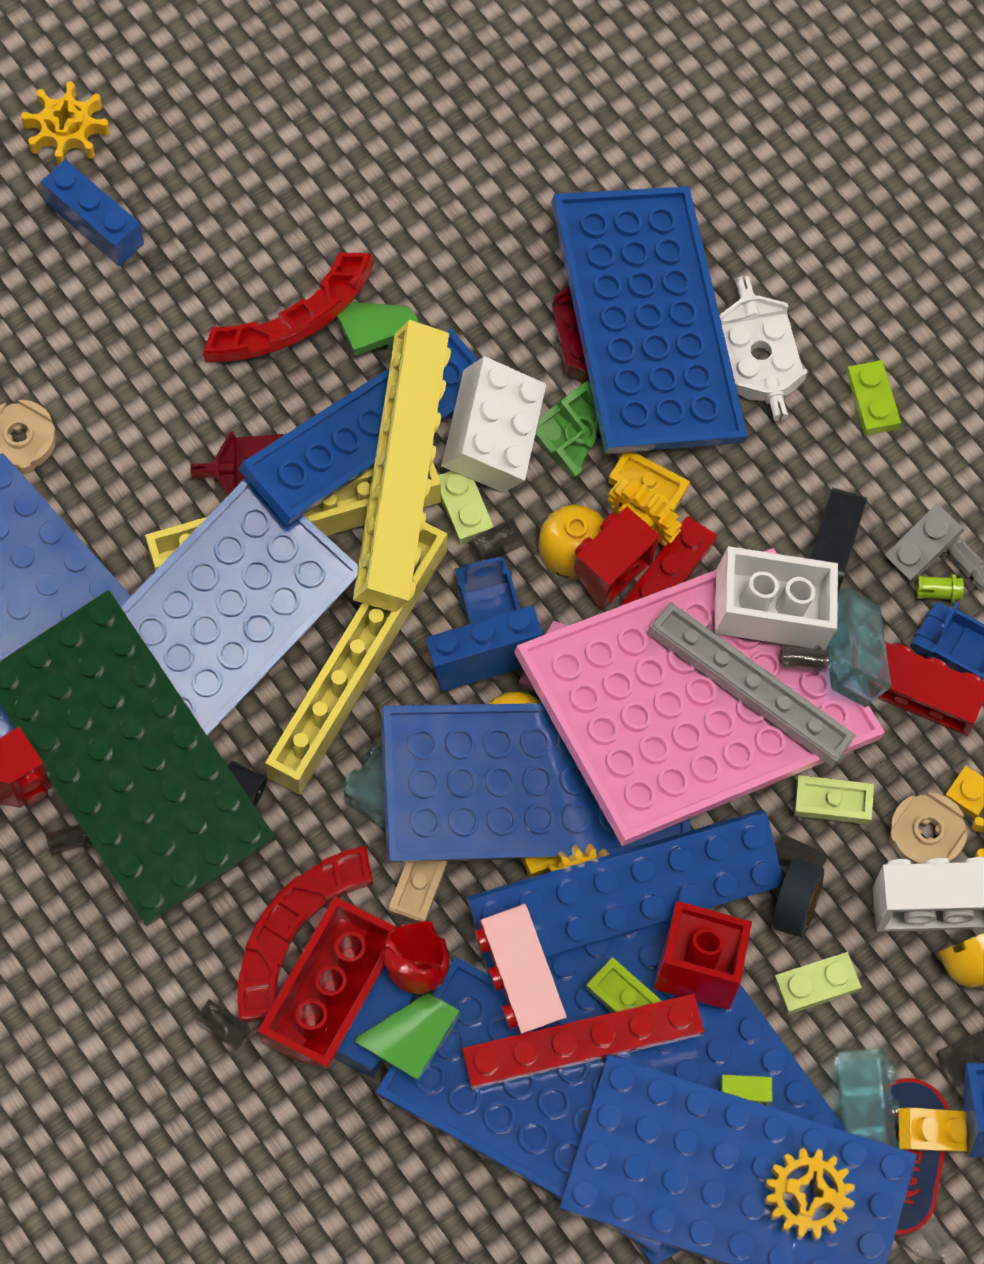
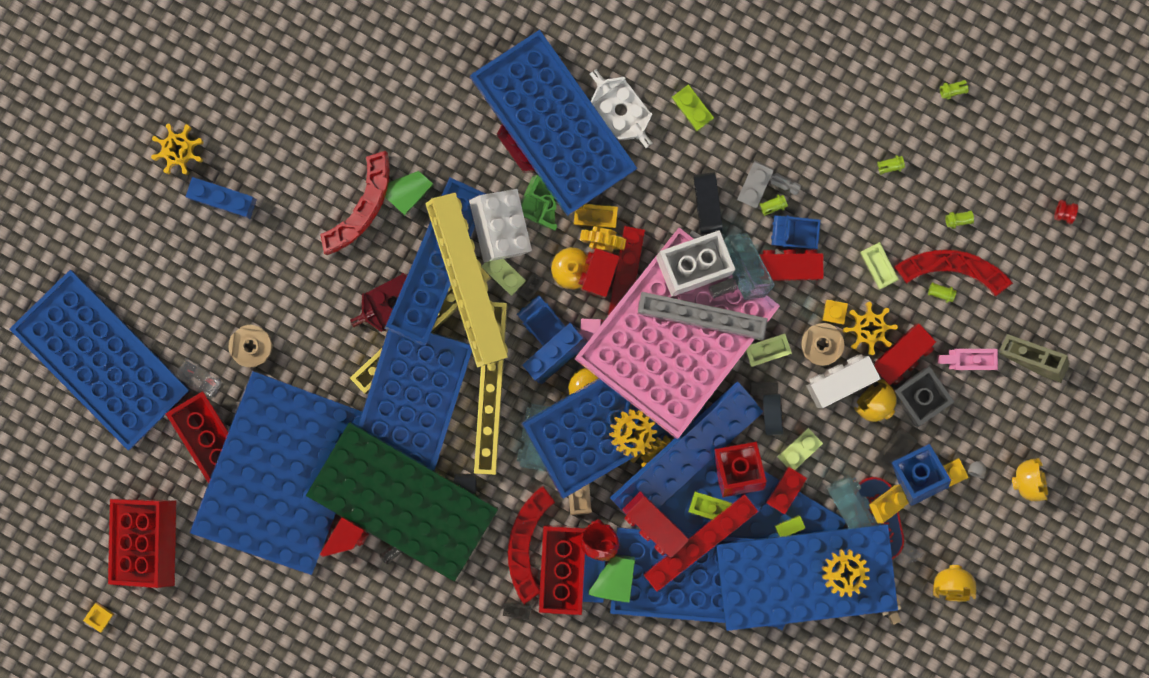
camera: 25 degrees left, 20 degrees up
none -> yellow gear [609,409,657,457]
none -> red plate [766,467,807,514]

